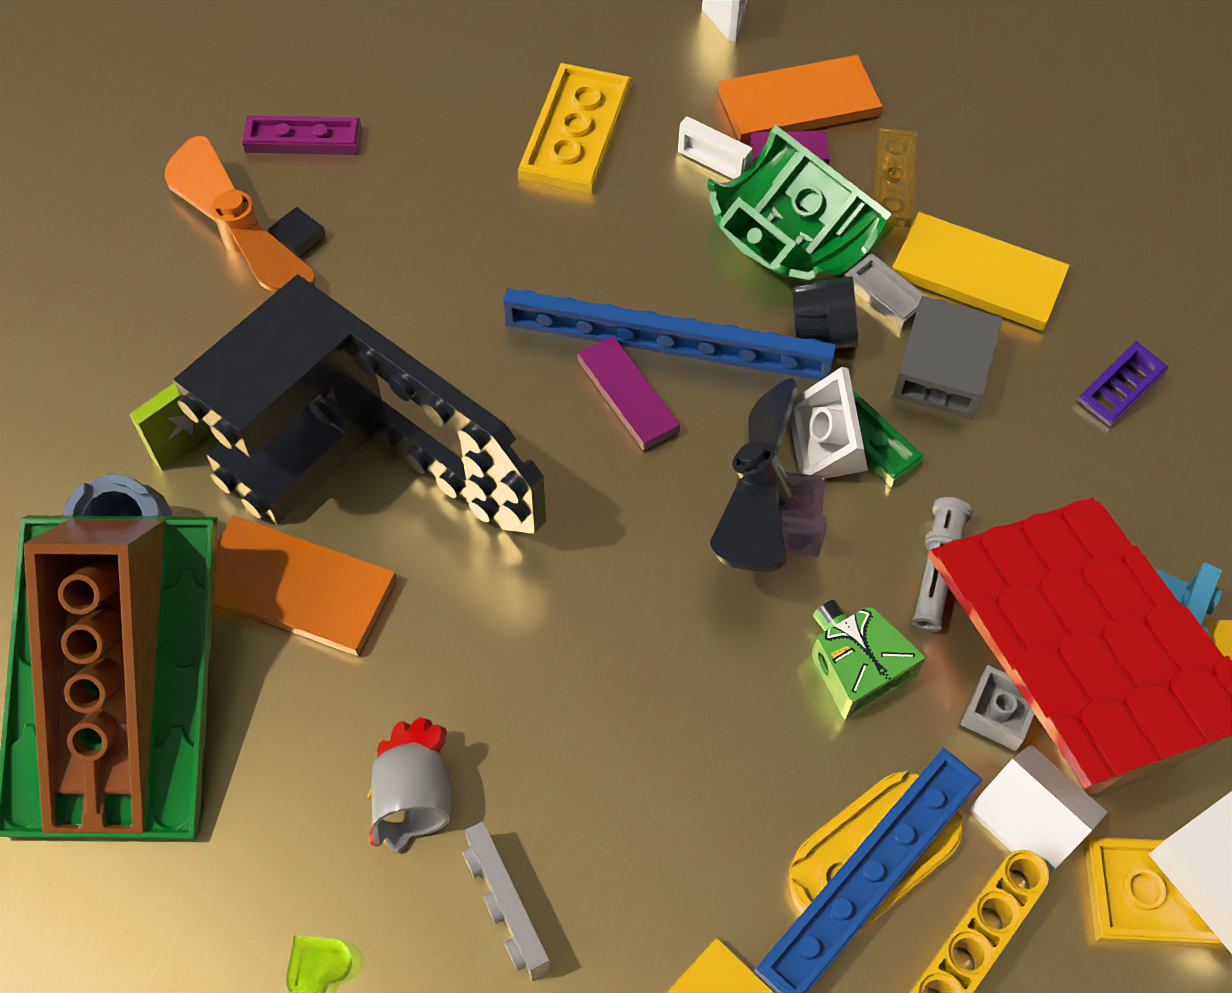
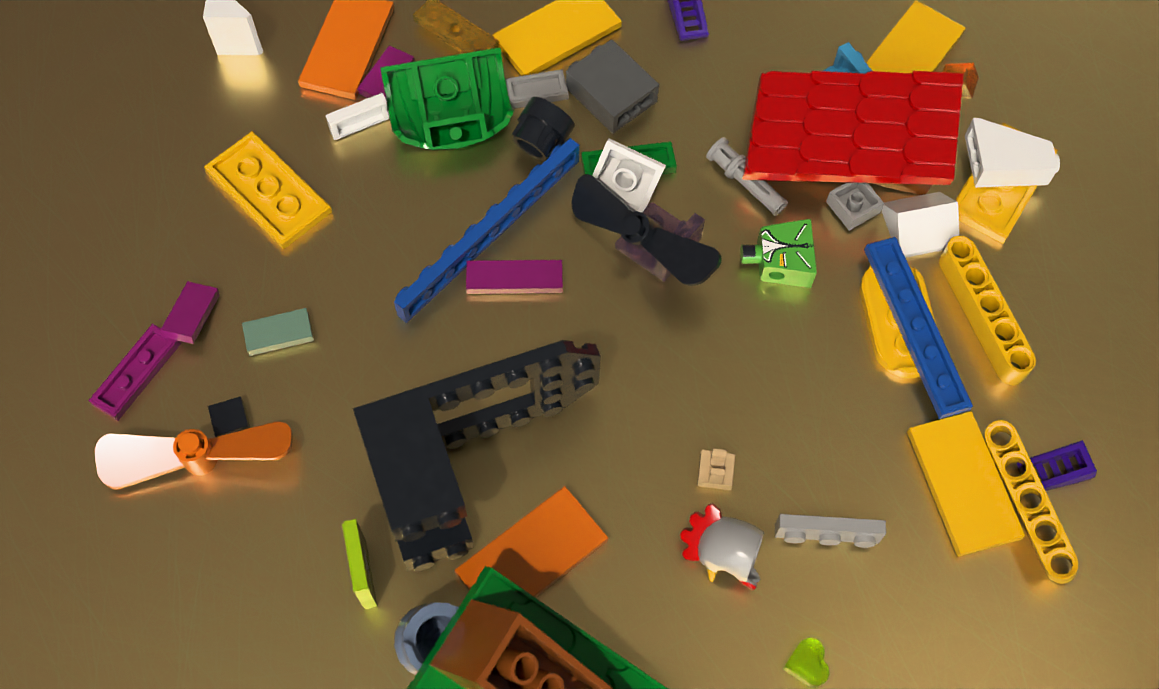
camera: 60 degrees left, 5 degrees up
none -> magenta tile [160,281,220,344]
none -> sand green tile [242,308,314,356]
none -> tan tile [697,448,735,490]

